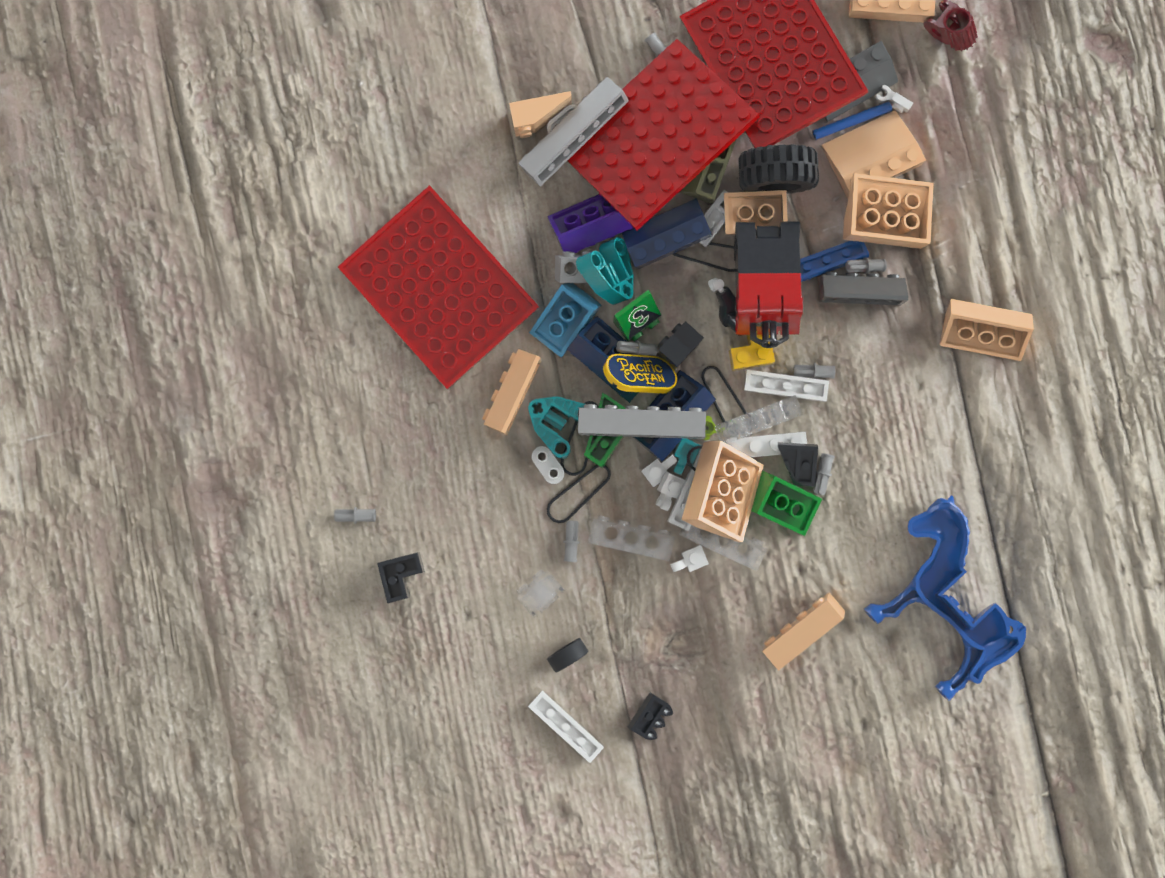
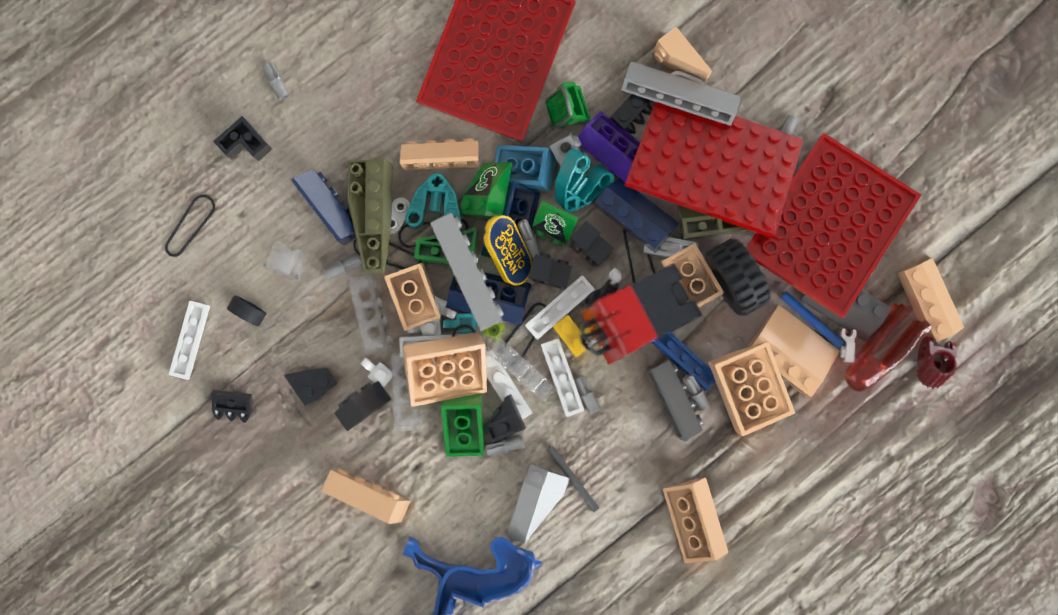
camera: 60 degrees right, 0 degrees up
none -> black piece [165,195,215,257]
none -> black wing [284,368,338,406]
none -> slope [291,169,356,246]
none -> black brick [334,381,392,432]
none -> olive wedge [347,158,392,274]
none -> light nougat slope [384,263,441,331]
none -> green slope [460,162,512,220]
none -> light grey wedge [507,464,570,544]
none -> white plate [524,275,595,340]
none -> green piece [545,82,591,129]
none -> dark grey bar [547,446,599,512]
none -> black brick [569,221,614,267]
none -> black plate [610,94,653,134]
none -> clear red piece [845,303,931,392]

